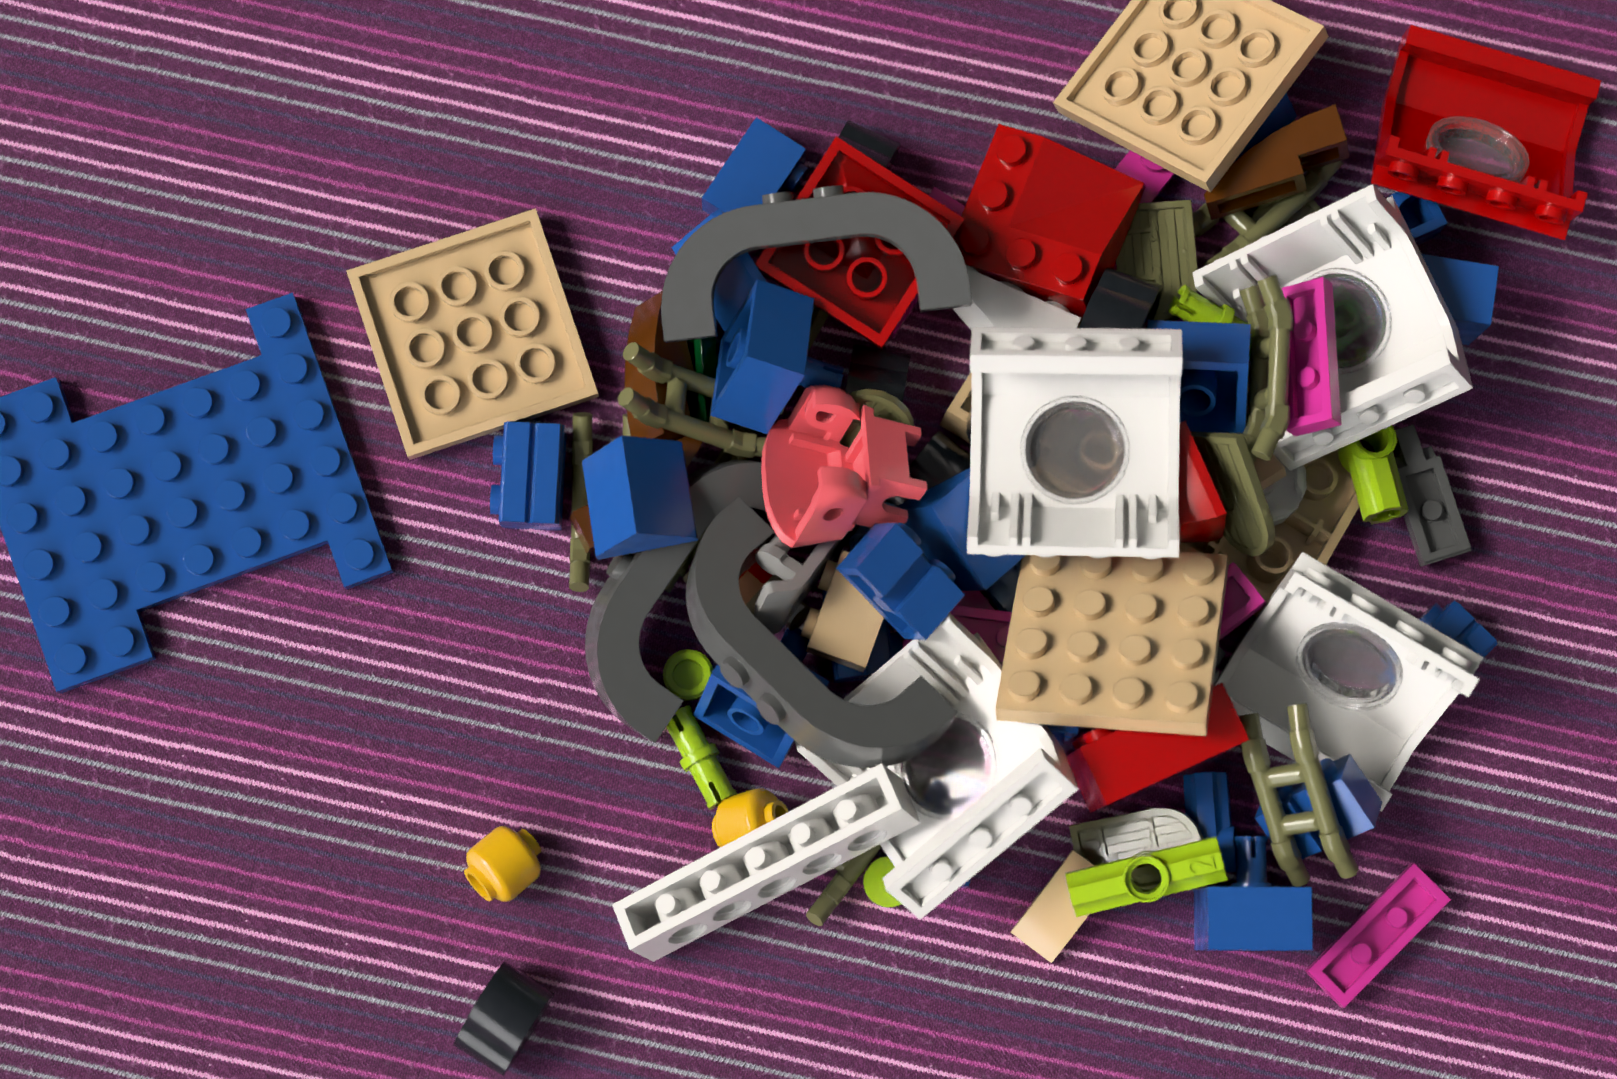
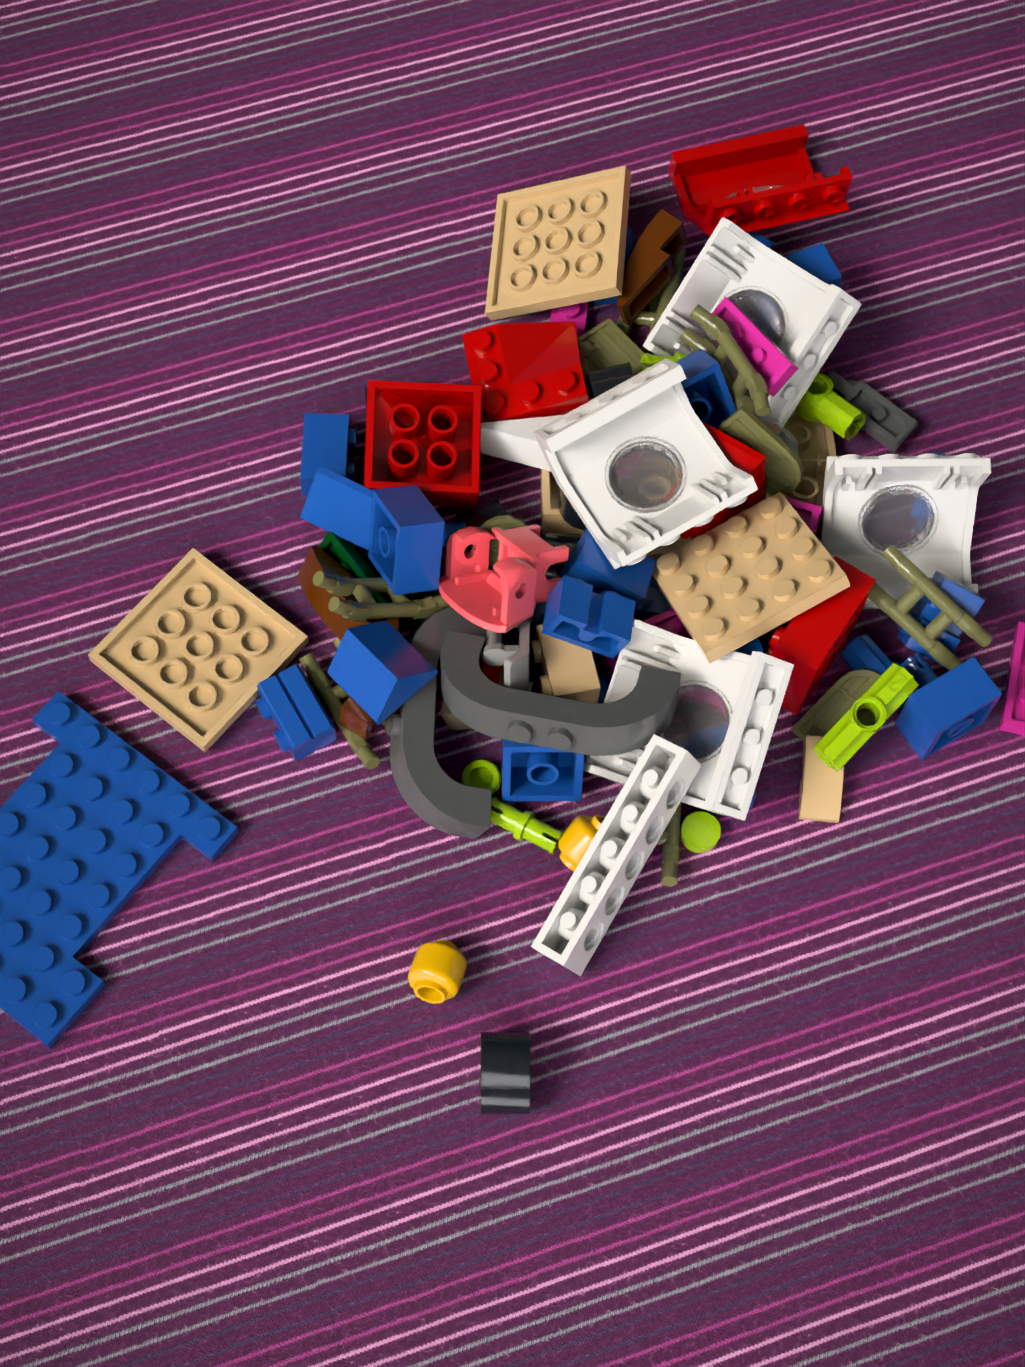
camera: 30 degrees left, 15 degrees down
dark grey arch [661,185,972,343] -> none

